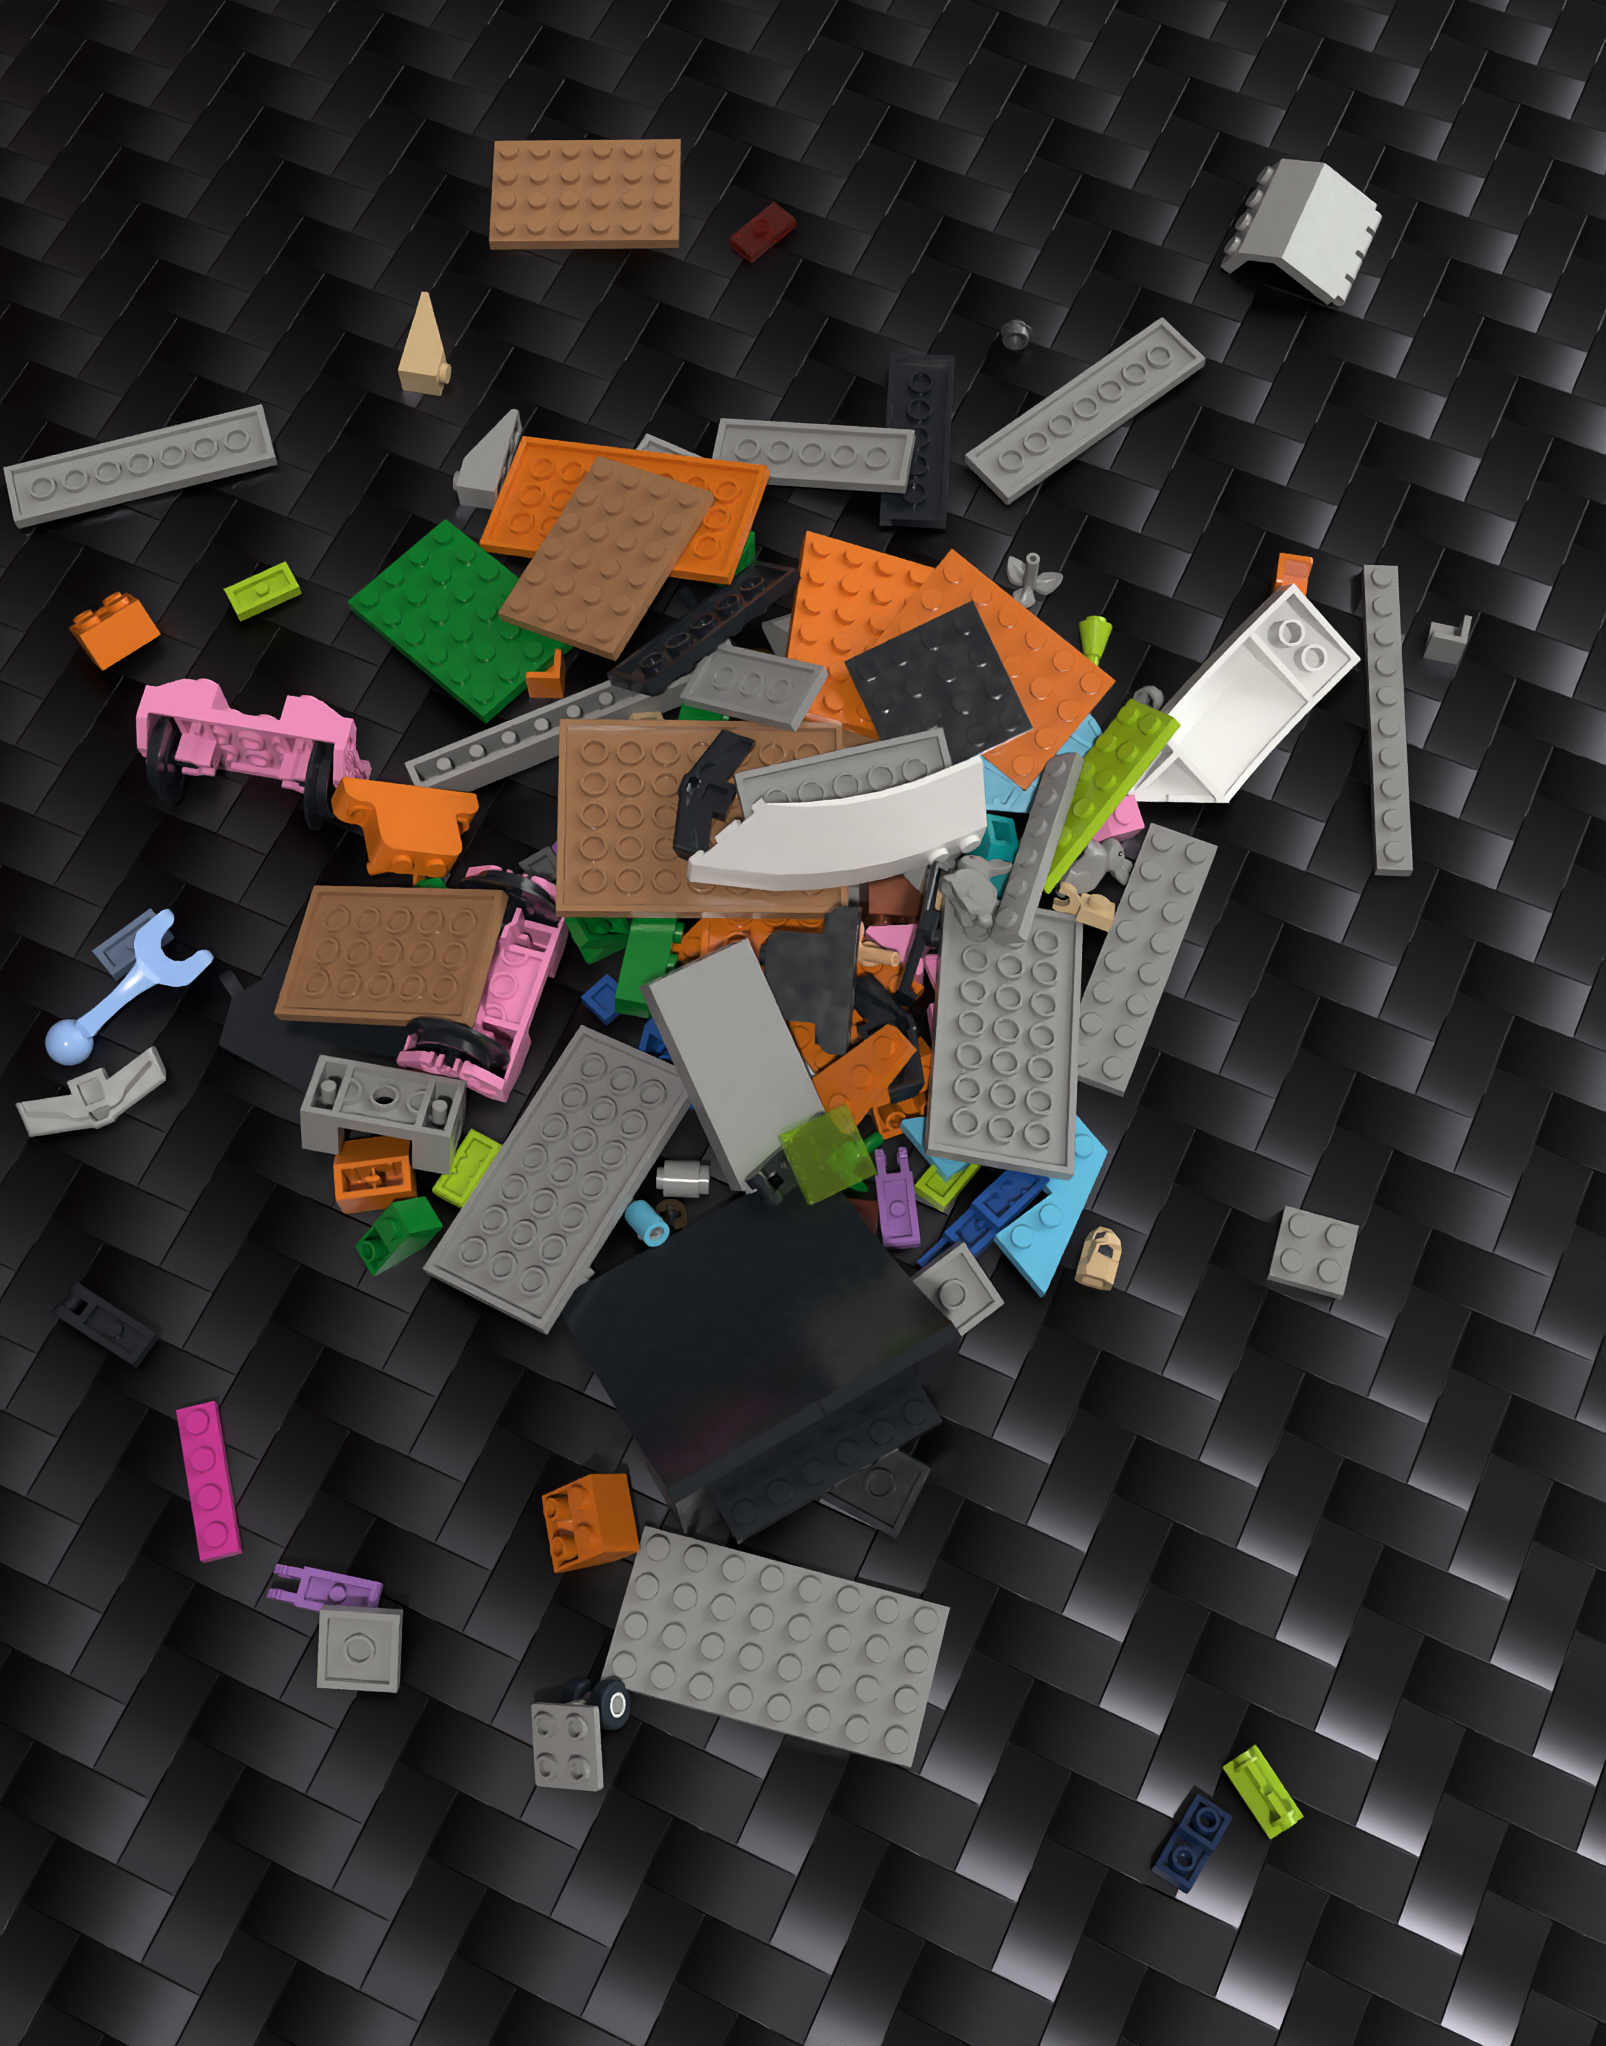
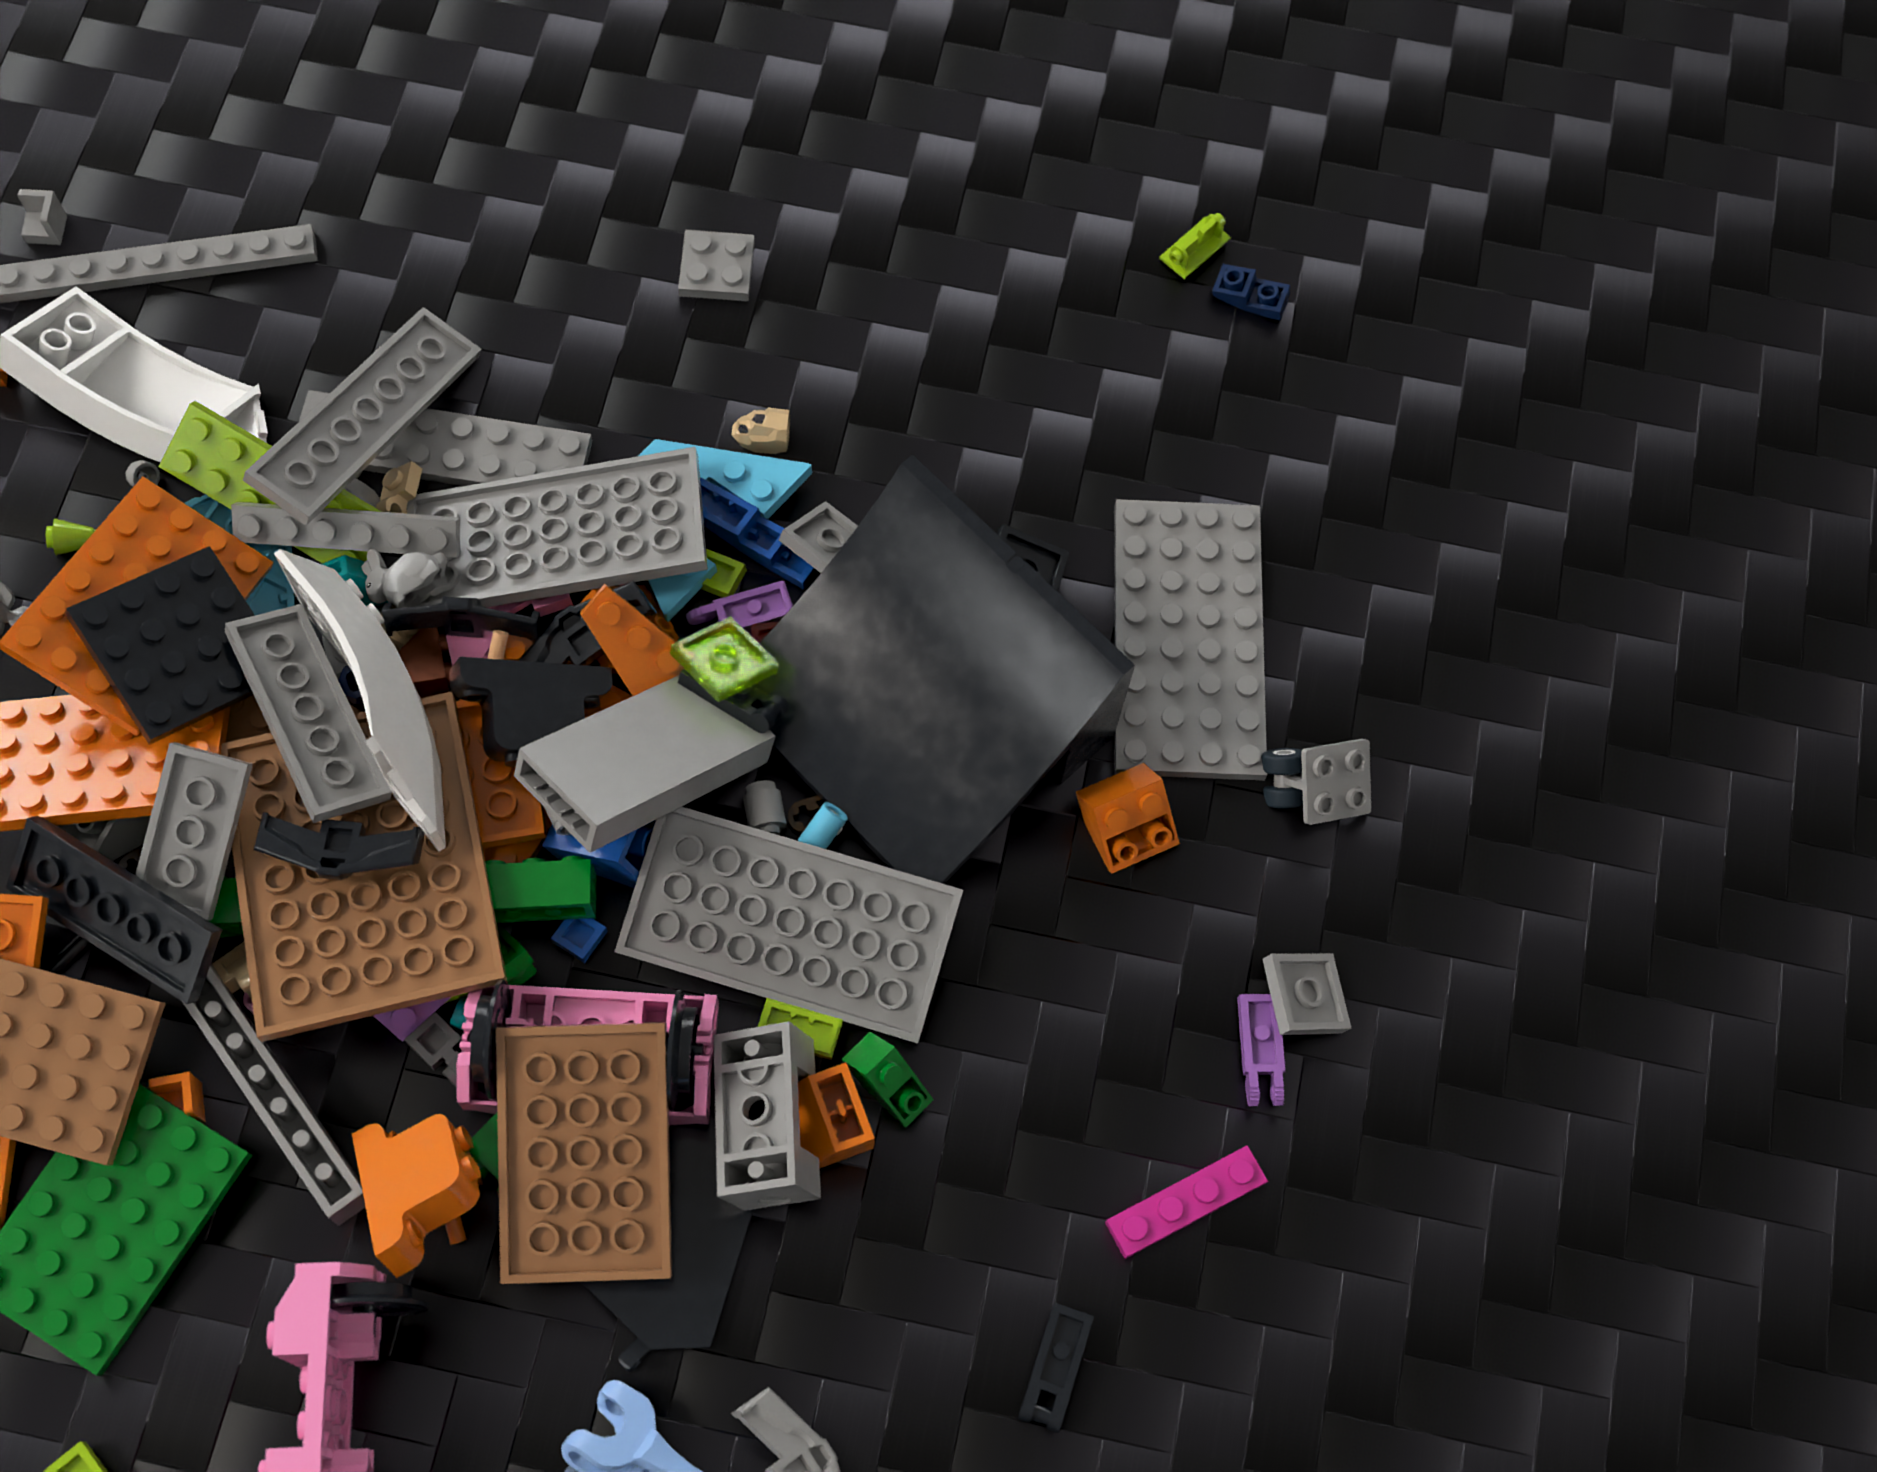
camera: 110 degrees left, 0 degrees up
none -> light grey plate [243,307,481,525]

